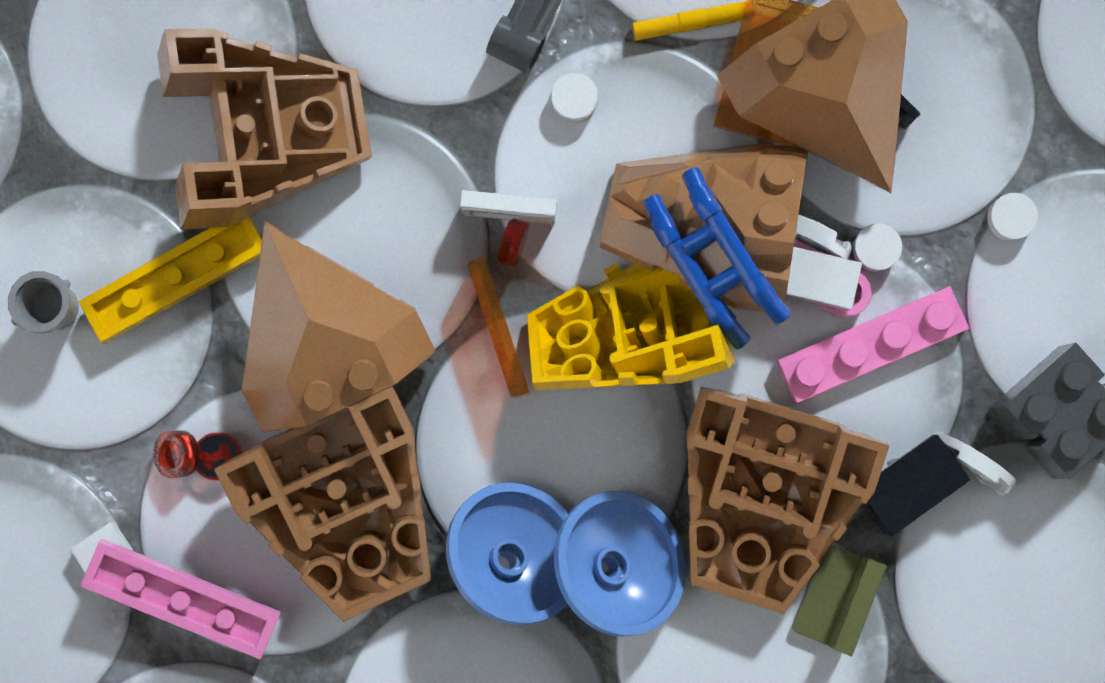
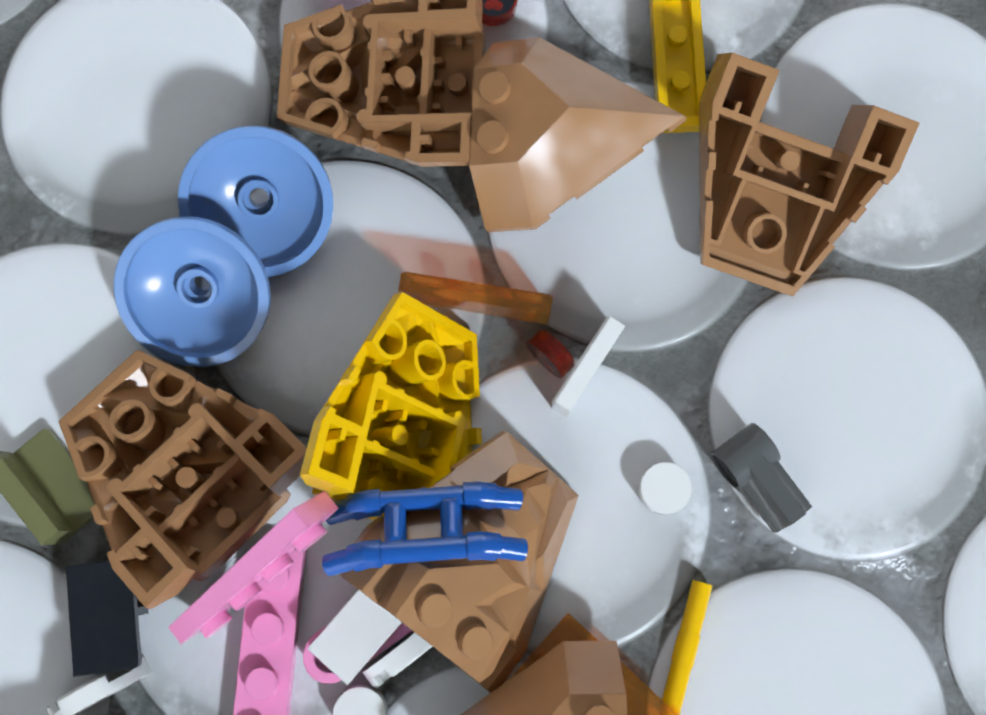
camera: 115 degrees right, 5 degrees down
none -> bright pink plate [168,491,339,644]

